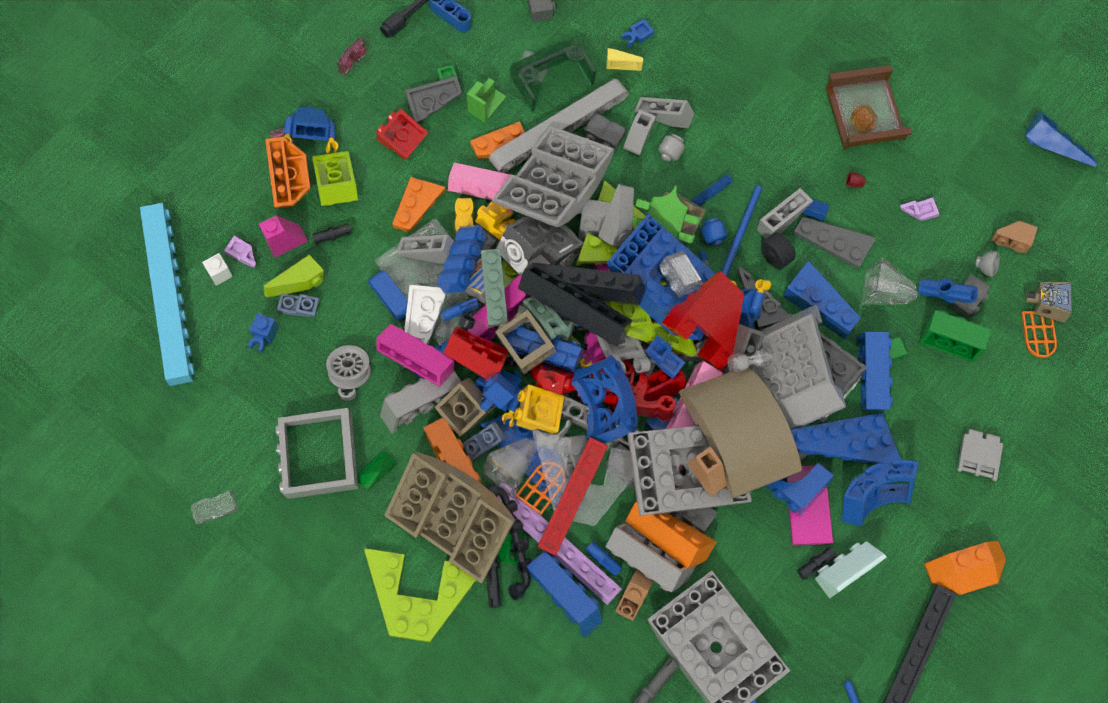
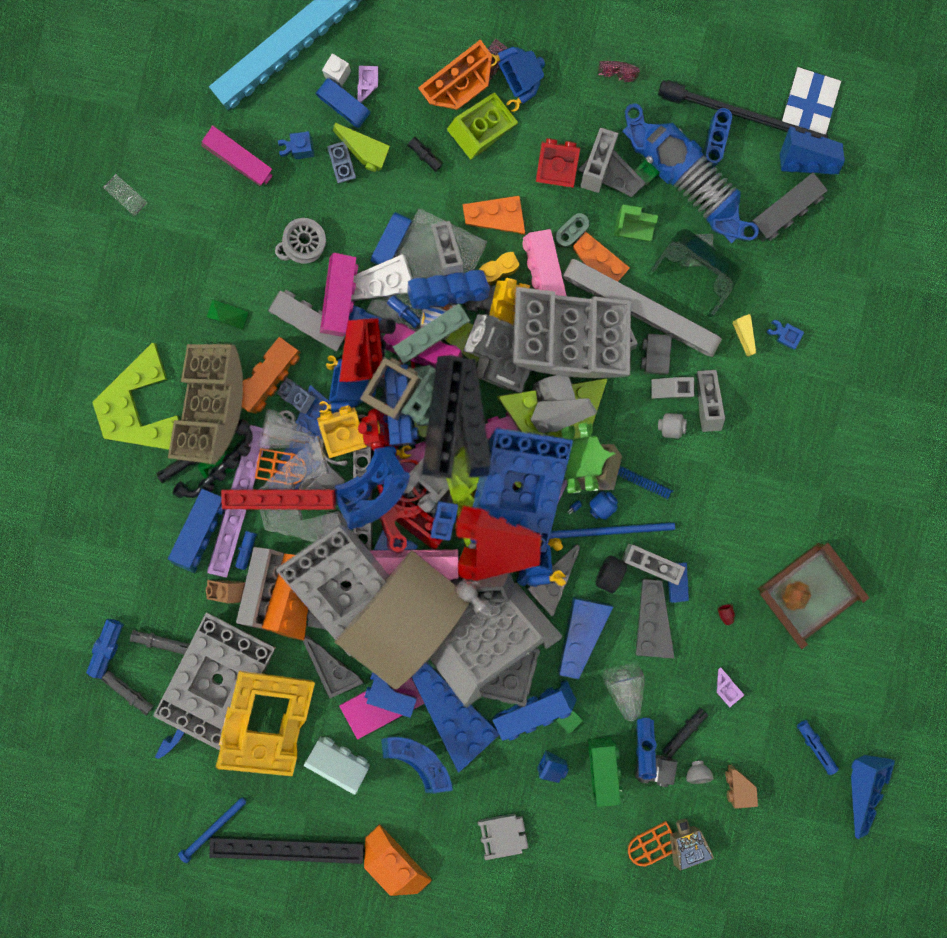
camera: 70 degrees right, 20 degrees up
dark pink slope [259,216,308,258] -> none
light grey window [276,408,359,499] -> none
dark tan brick [434,378,495,437] -> none
blue brick [480,372,515,412] -> none
clear brick [659,251,704,297] -> none
medium nougat slope [687,446,727,497] -> none
black pin [797,547,836,581] -> none
none -> dark pink slope [201,126,272,186]
none -> yellow piece [216,670,315,776]
none -> dark grey wing [303,635,364,698]
none -> blue beam [315,78,371,128]
none -> blue slope [537,751,569,783]
none -> sand green plate [556,213,589,247]
none -> light grey slope [581,128,618,193]
none -> piece [622,104,759,243]
none -> black pin [662,707,709,758]
none -> blue pin [797,720,839,775]

